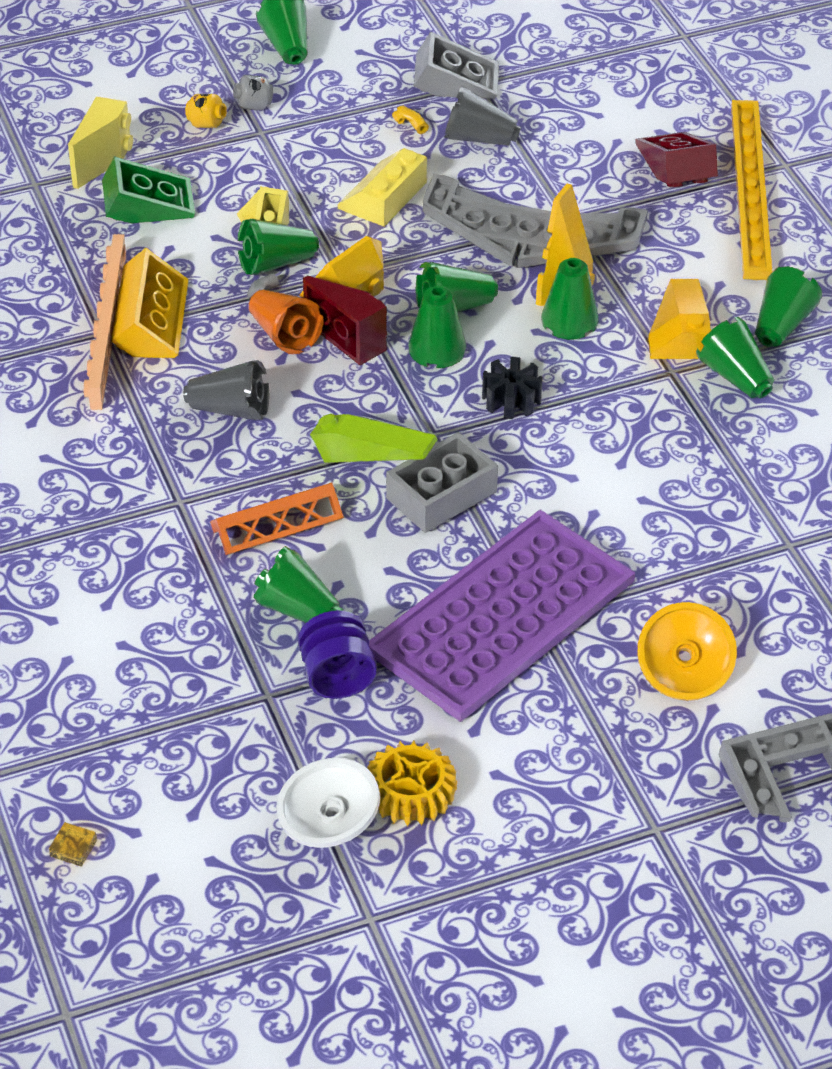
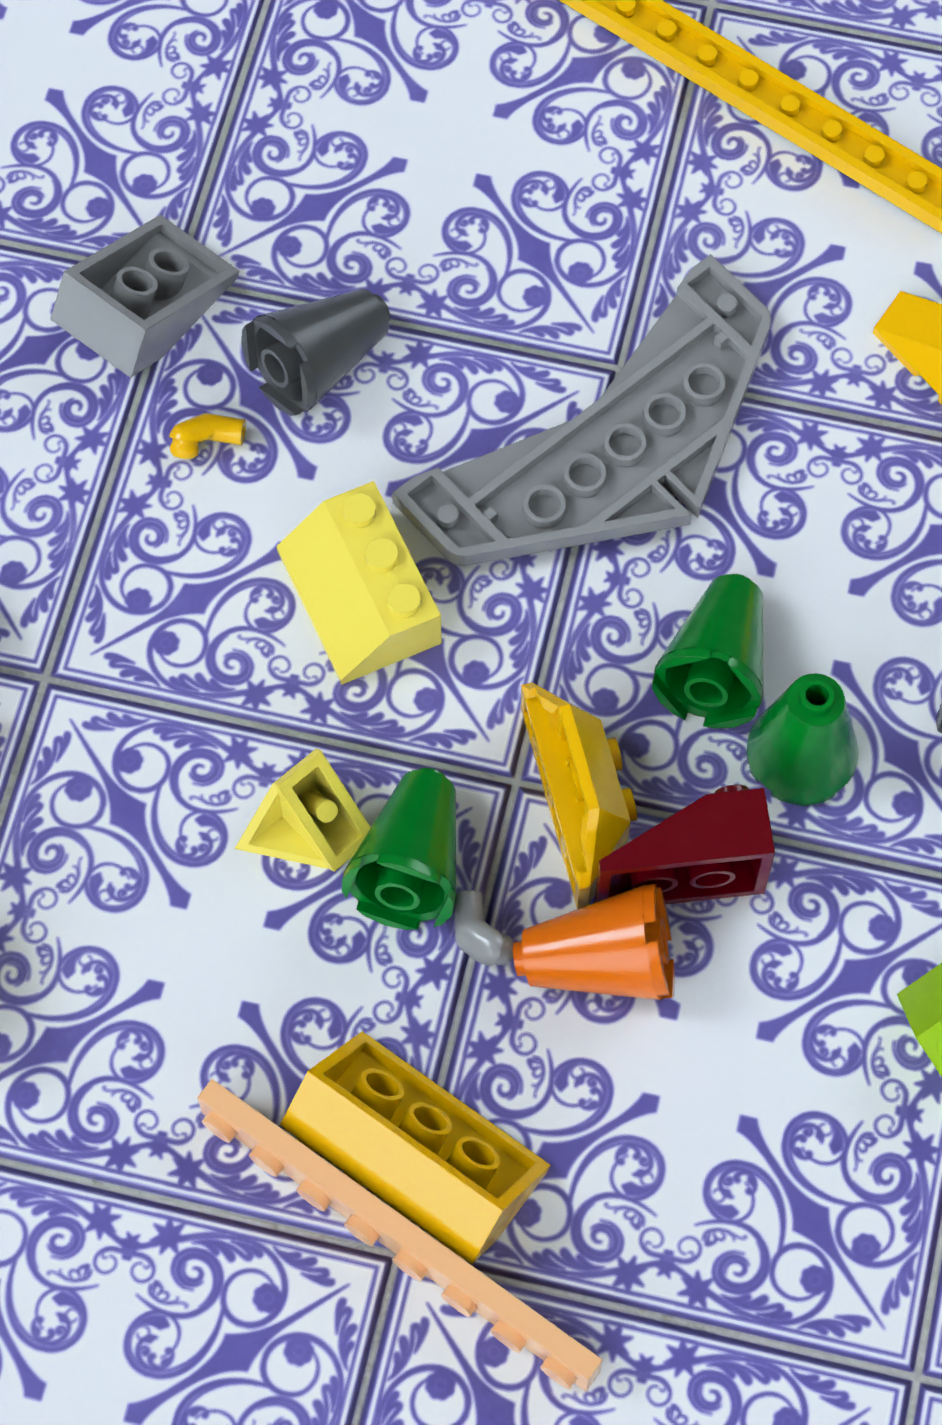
camera: 55 degrees left, 20 degrees up
green slope [102,156,195,224] -> none
dark grey cone [183,360,269,420] -> none
yellow wedge [536,183,595,306] -> none
green cone [541,258,599,340] -> none
dark red slope [635,131,718,187] -> none

